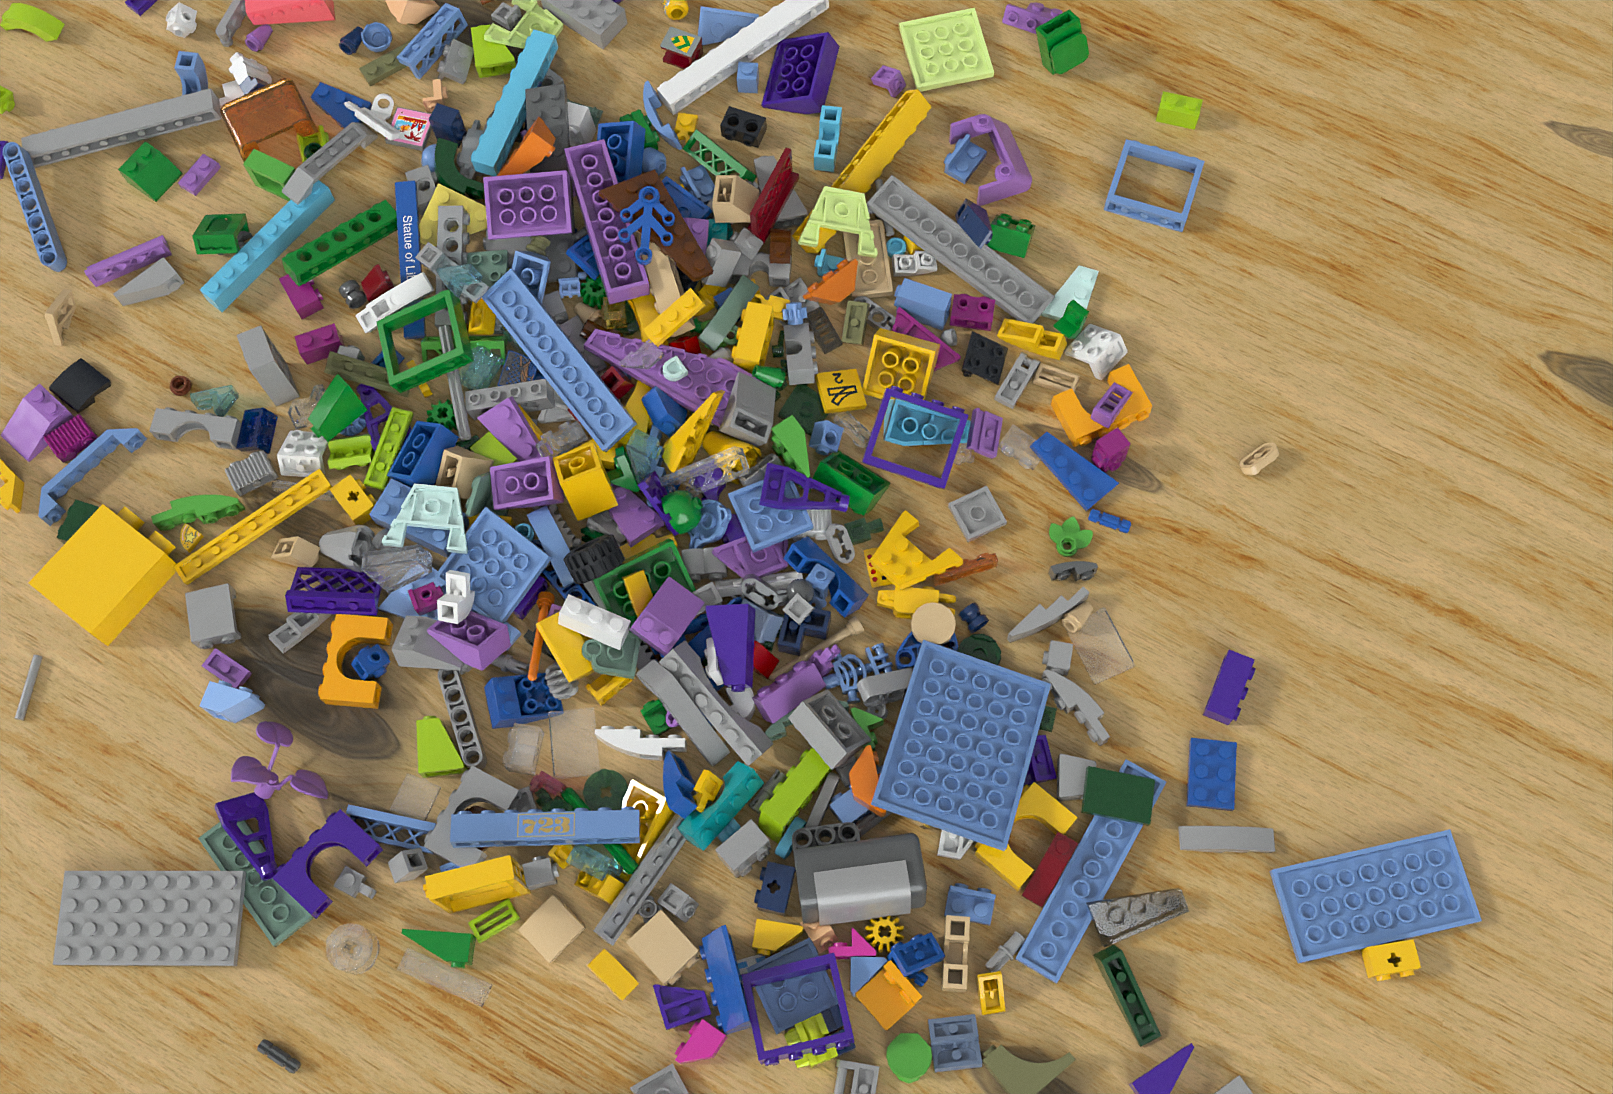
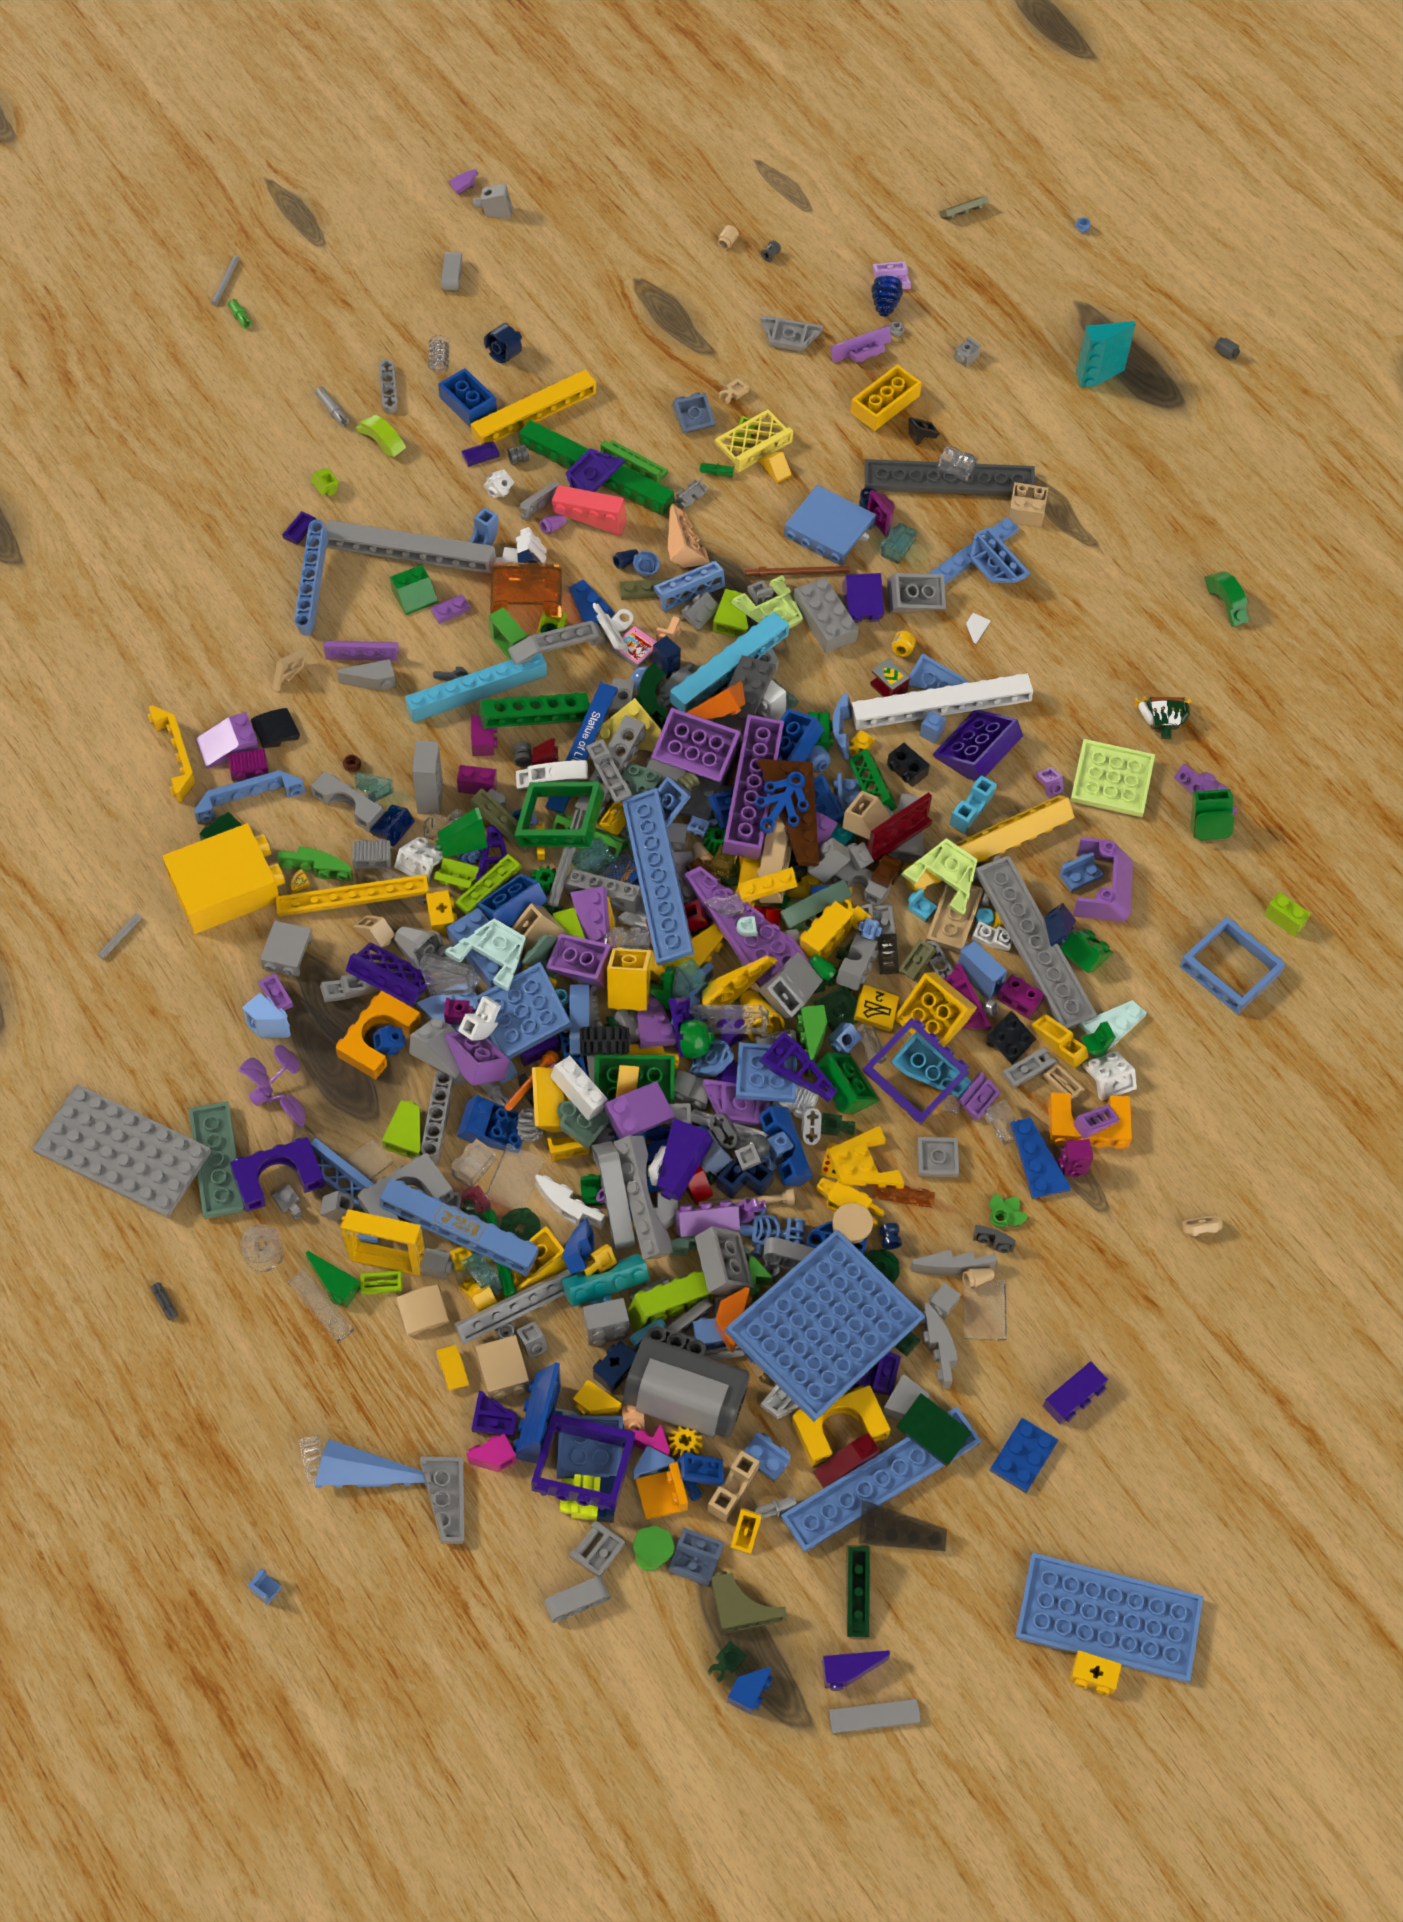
camera: 20 degrees right, 10 degrees down
green panel [192,213,250,254] -> none
dark purple plate [214,792,278,881] -> none
clear light blue slope [436,264,483,298] -> none
blue slope [641,386,688,438] -> none
orange slope [803,258,858,305] -> none
blue axle [1088,509,1131,533] -> none
light grey slope [1178,826,1275,853] -> none

